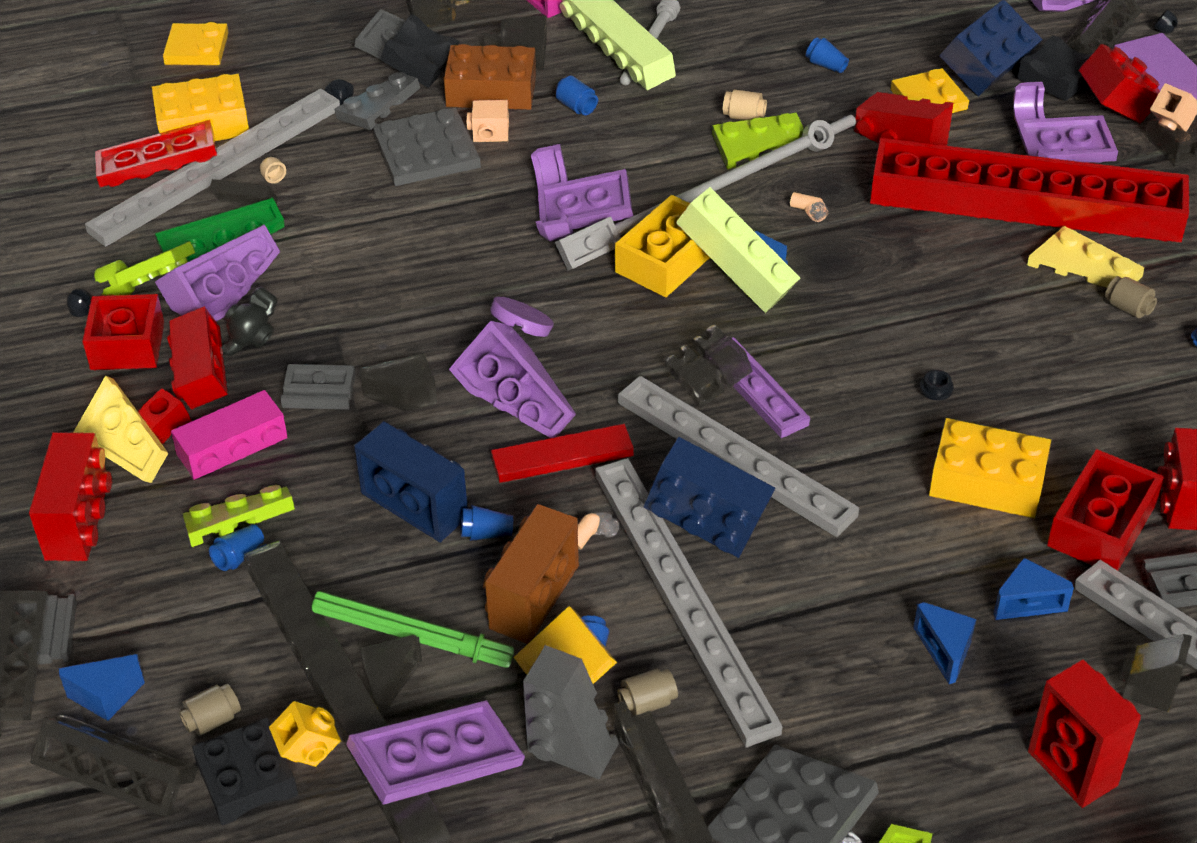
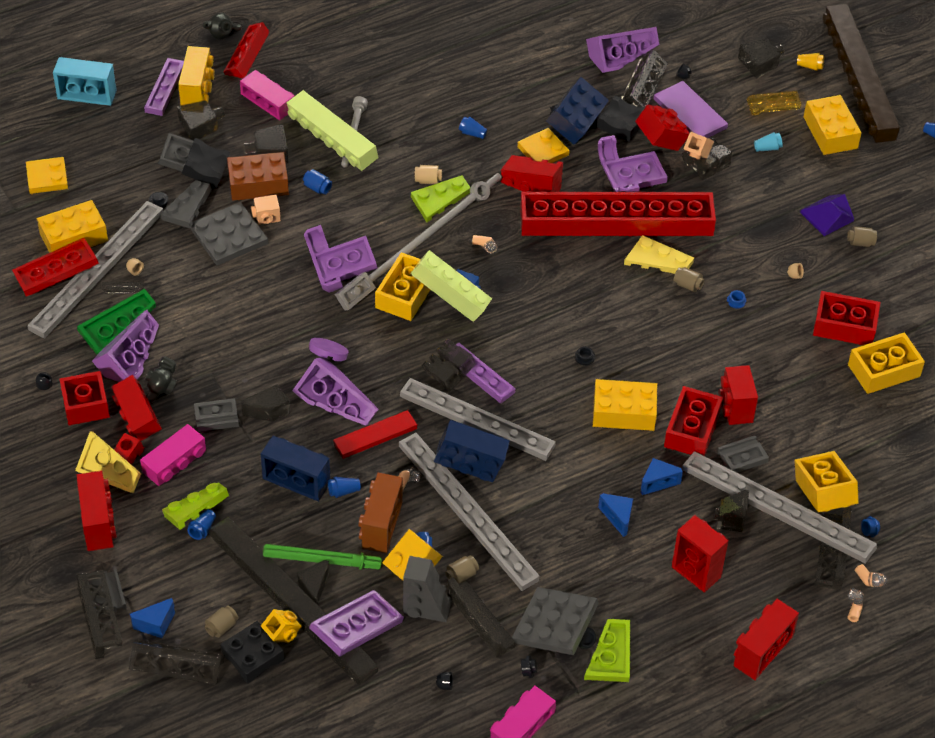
camera: 15 degrees left, 5 degrees up
lime plate [94,241,195,296] -> none

